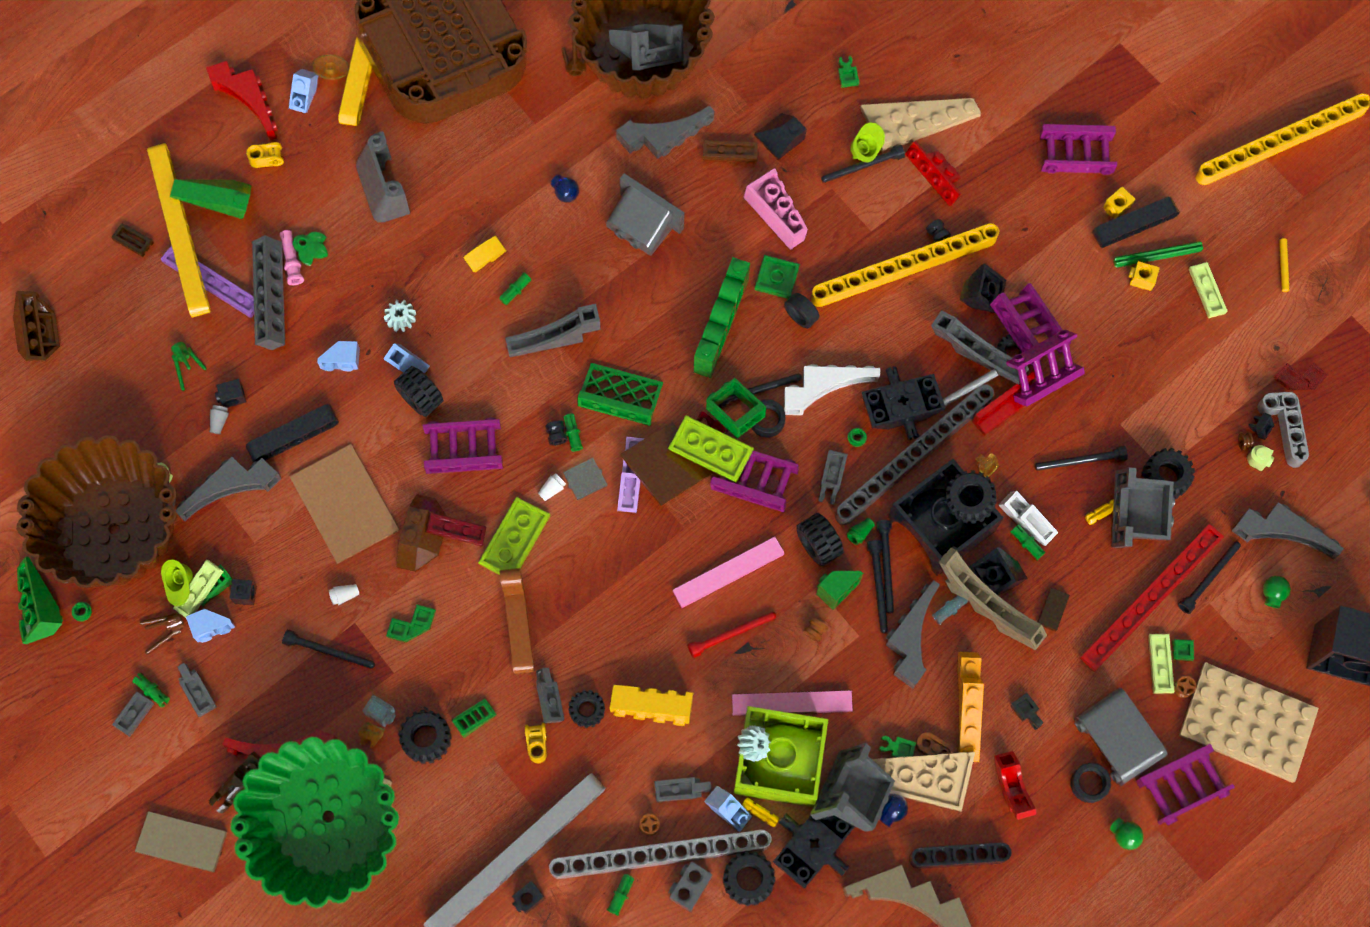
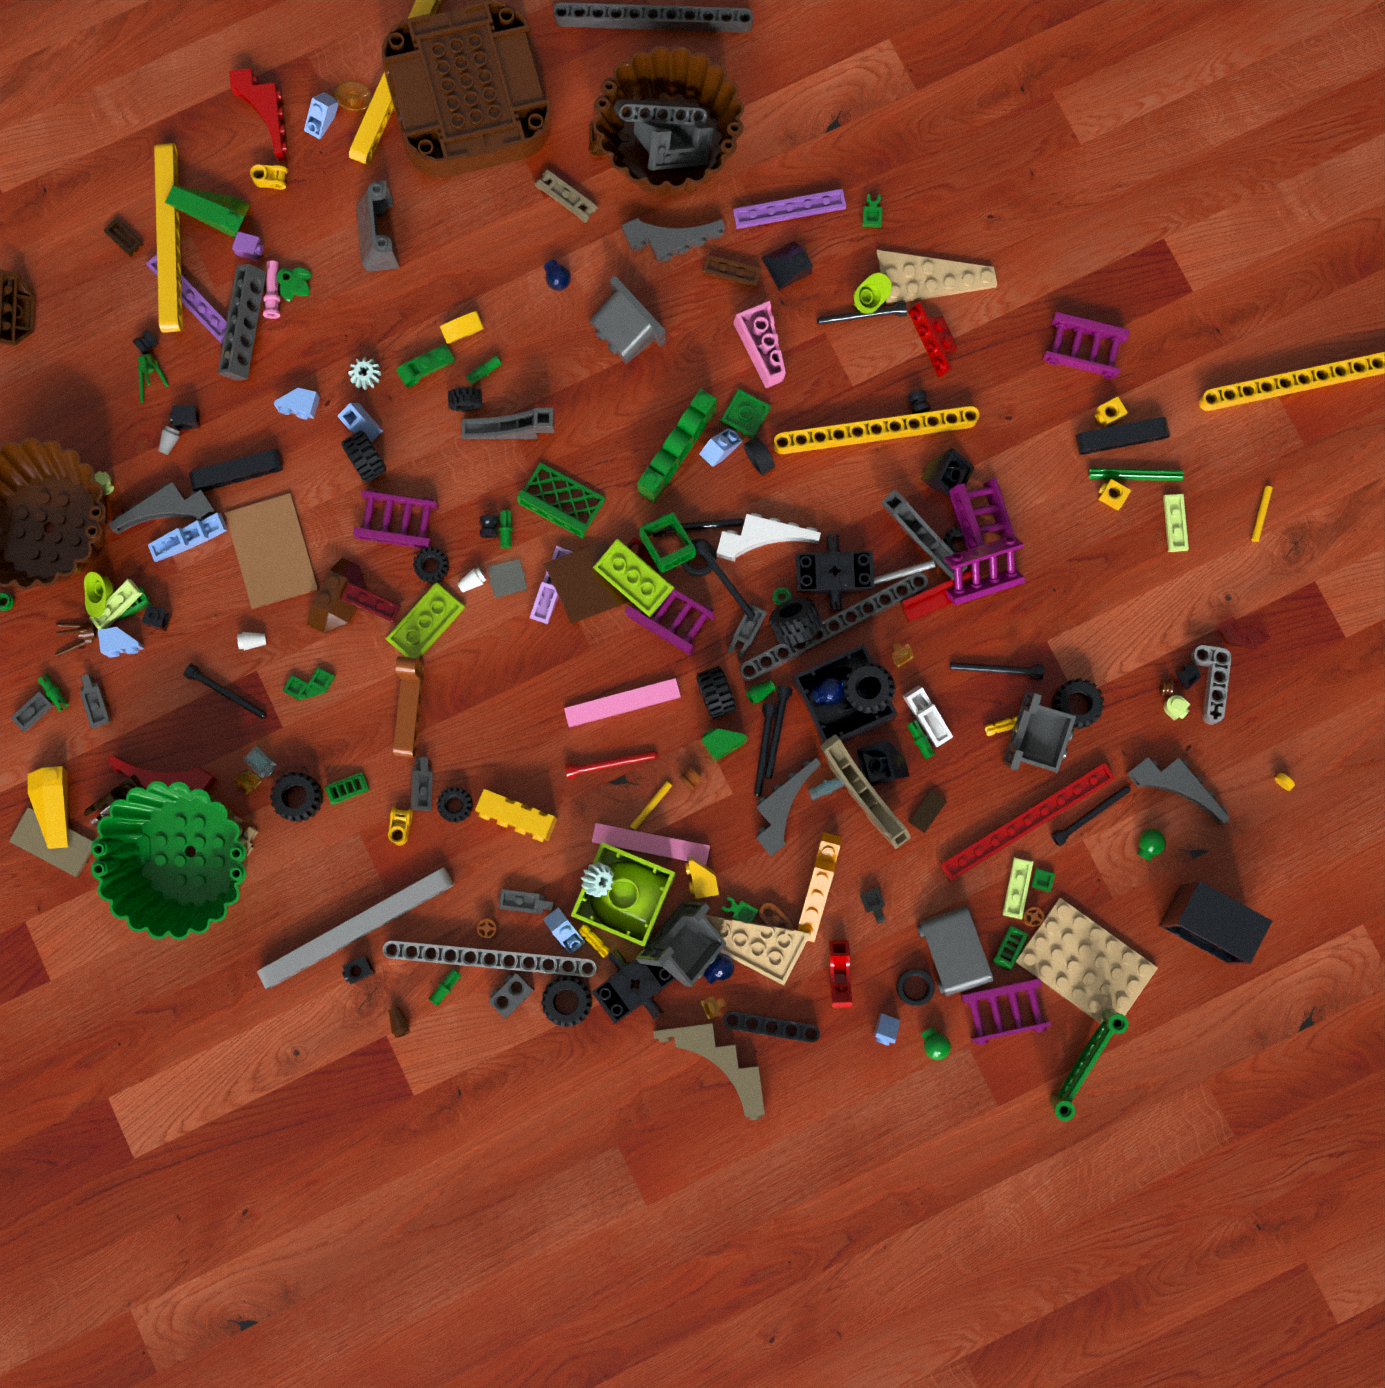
camera: 20 degrees right, 10 degrees up
none -> yellow wedge [28,766,69,849]
none -> black wheel [132,329,159,355]
none -> light blue slope [148,513,228,562]
none -> medium lavender brick [232,232,264,261]
none -> green plate [396,344,455,388]
none -> black tyre [413,547,449,583]
none -> black tyre [448,387,483,412]
none -> dark tan plate [534,169,598,223]
none -> dark grey beam [614,99,707,125]
none -> yellow bar [630,781,672,831]
none -> yellow slope [685,856,719,899]
none -> black piece [694,539,756,619]
none -> light blue slope [700,428,743,467]
none -> clear yellow tile [700,996,726,1020]
none -> medium lavender plate [733,189,846,229]
none -> black tyre [769,597,822,645]
none -> clear blue piece [812,677,845,704]
none -> light blue slope [872,1013,901,1046]
none -> green slope [992,925,1028,971]
none -> green piece [1050,1009,1129,1121]

